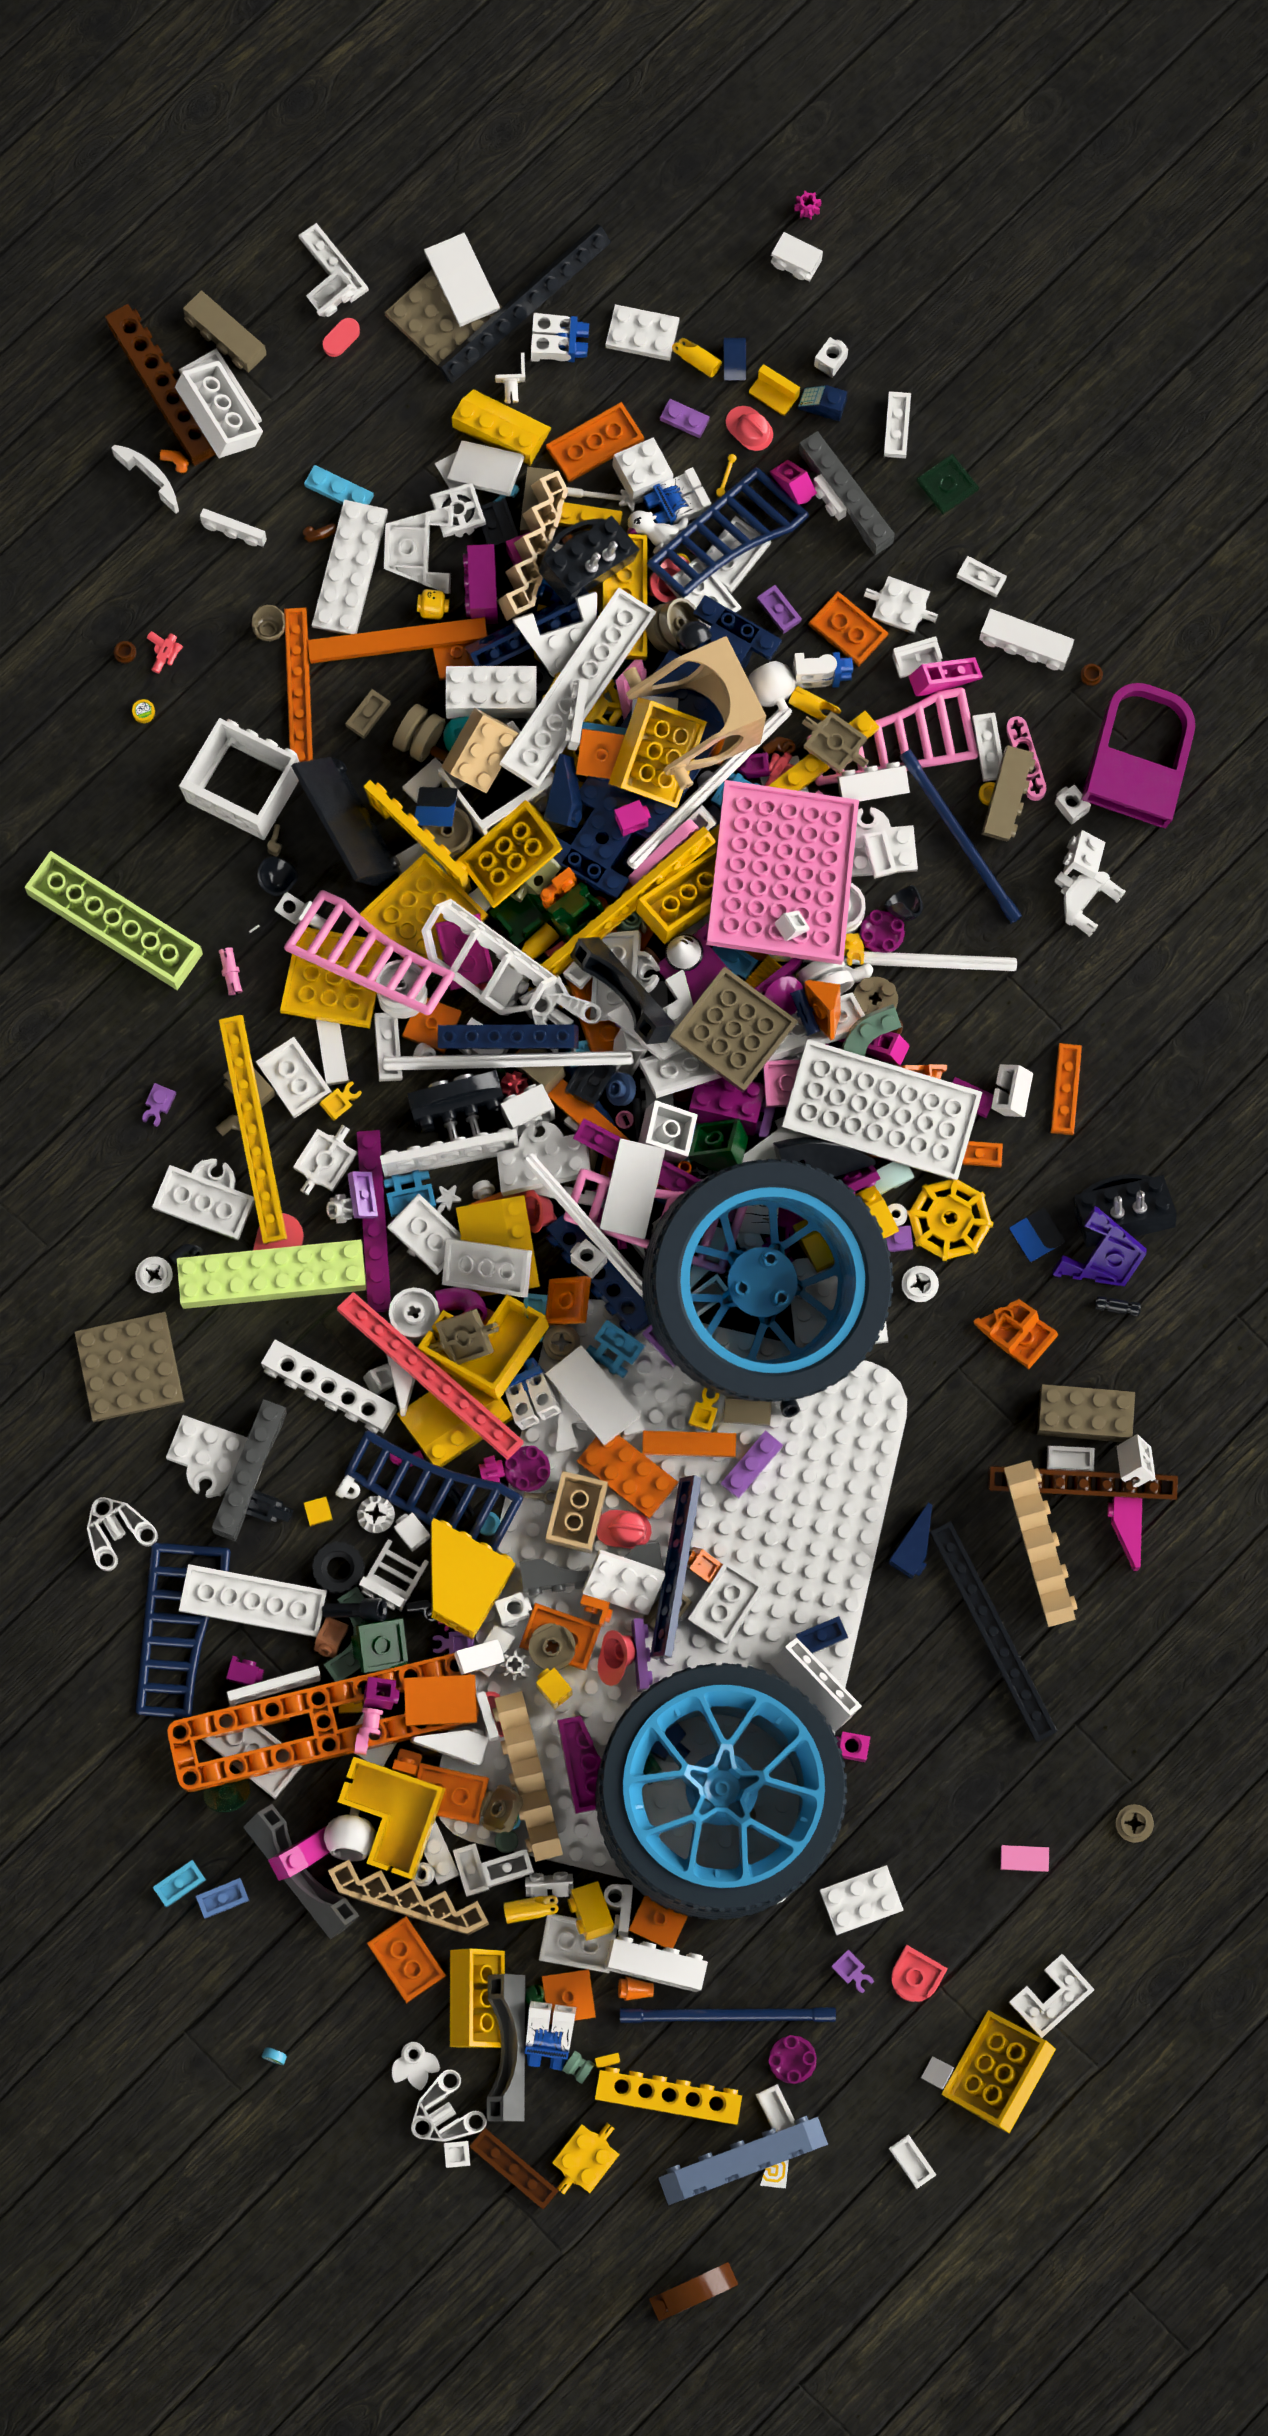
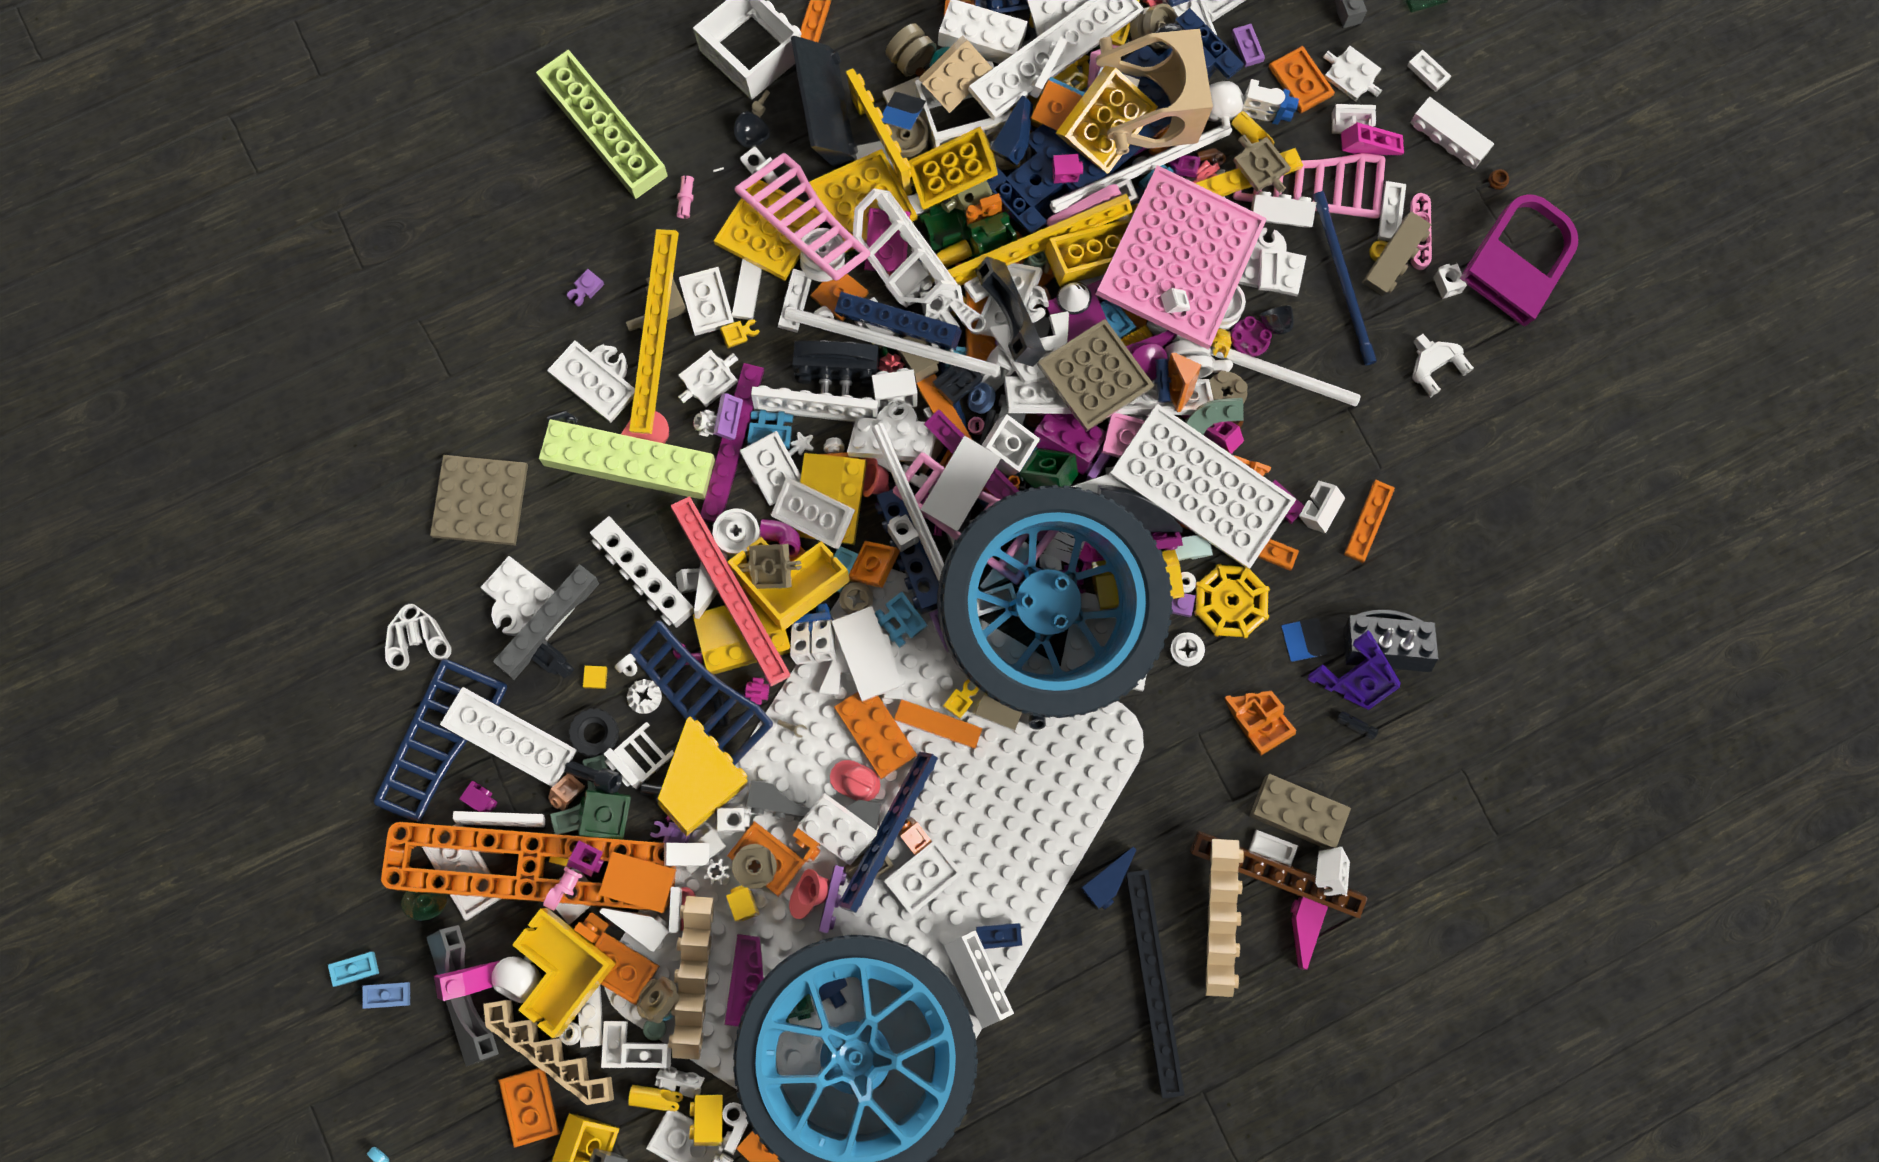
camera: 15 degrees right, 0 degrees up
white gear [136,1257,173,1294] -> none
dark tan plate [345,689,391,739] -> none
white brick [394,1512,431,1552] -> none
medium azure tile [480,1512,500,1536] -> none
magenta dish [504,1446,550,1492] -> none
tan brick [545,1471,608,1554] -> none
medium lavender plate [721,1430,783,1499] -> none
dark pink brick [837,1732,870,1762] -> none
white bracket [1063,830,1105,879] -> none

